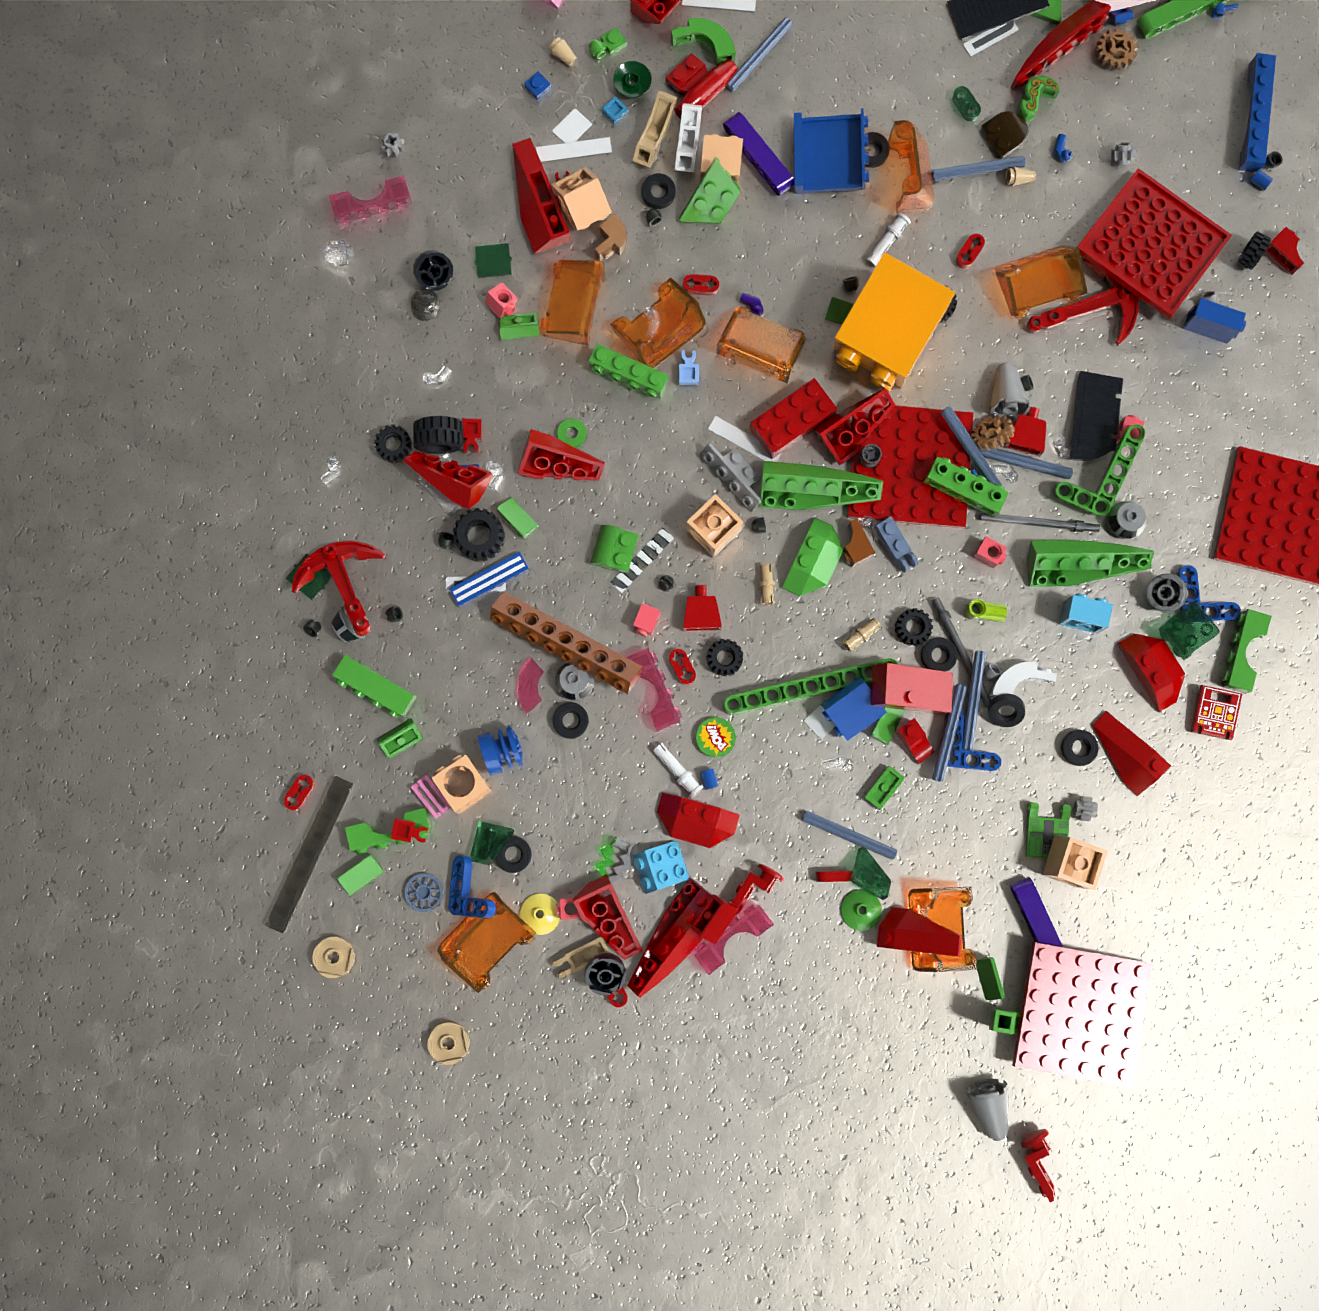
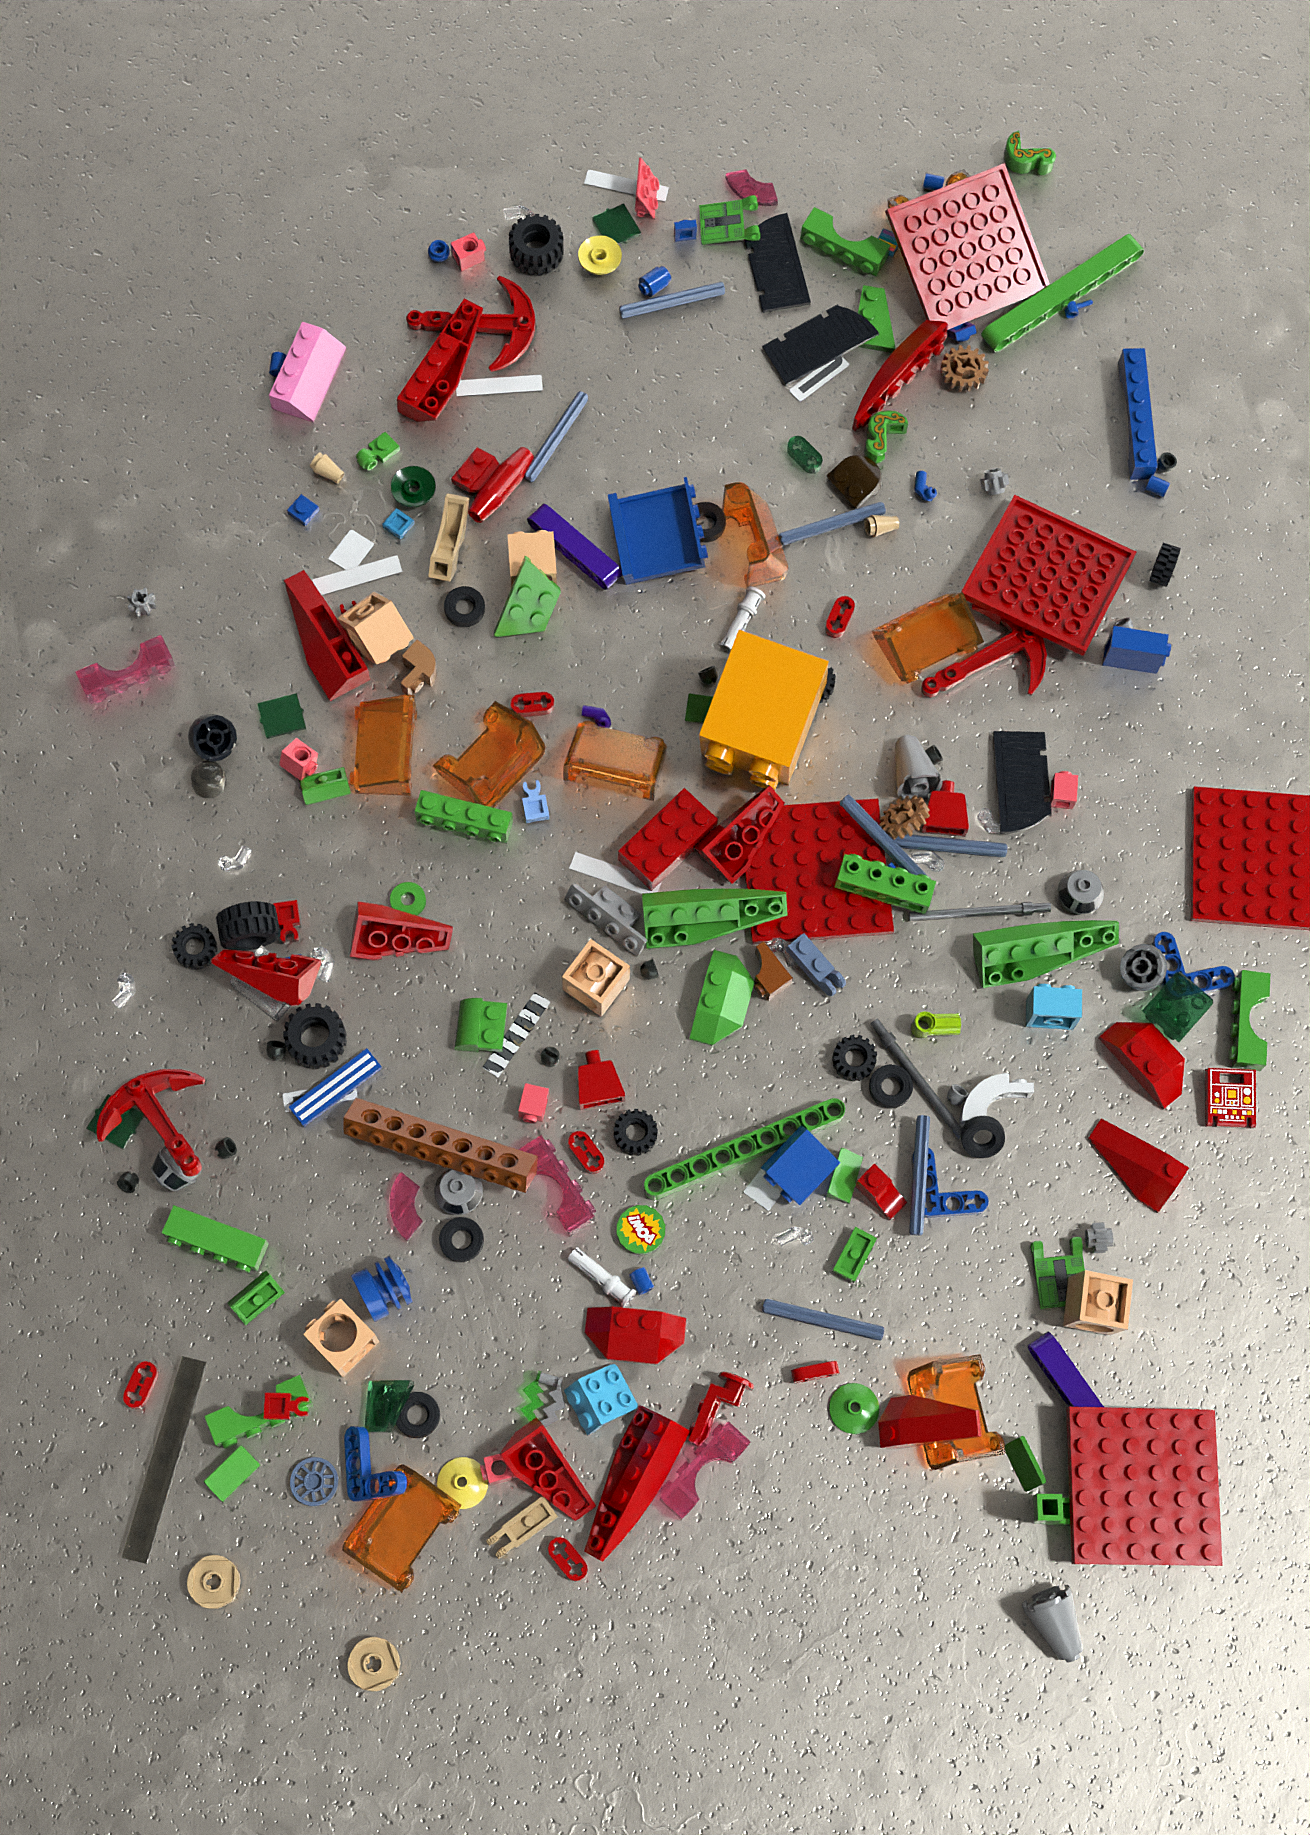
camera: 10 degrees left, 10 degrees down
clear head [323,240,354,267] -> none
bright pink tile [411,774,451,819] -> none
bright green slope [496,497,539,539] -> none
black cylinder [585,952,626,995] -> none
clear arm [644,307,661,337] -> none
pearl dark grey hinge [646,209,663,226] -> none
bright green arch [671,18,736,66] -> none
white arch [675,103,702,172] -> none
red brick [691,894,739,944] -> none
tan pin [759,564,775,605] -> none
tan pin [843,618,881,652] -> none
clear green wing [850,846,891,900] -> none
dark grey wheel [860,444,882,468] -> none
brick [871,663,953,714] -> none
sand blue axle [962,650,986,750] -> none
coral brick [973,536,1007,568] -> none
red piece [1020,1129,1055,1203] -> none
bright green beam [1053,424,1145,516] -> none
black tyre [1061,730,1099,766] -> none
red arch [1266,227,1304,275] -> none

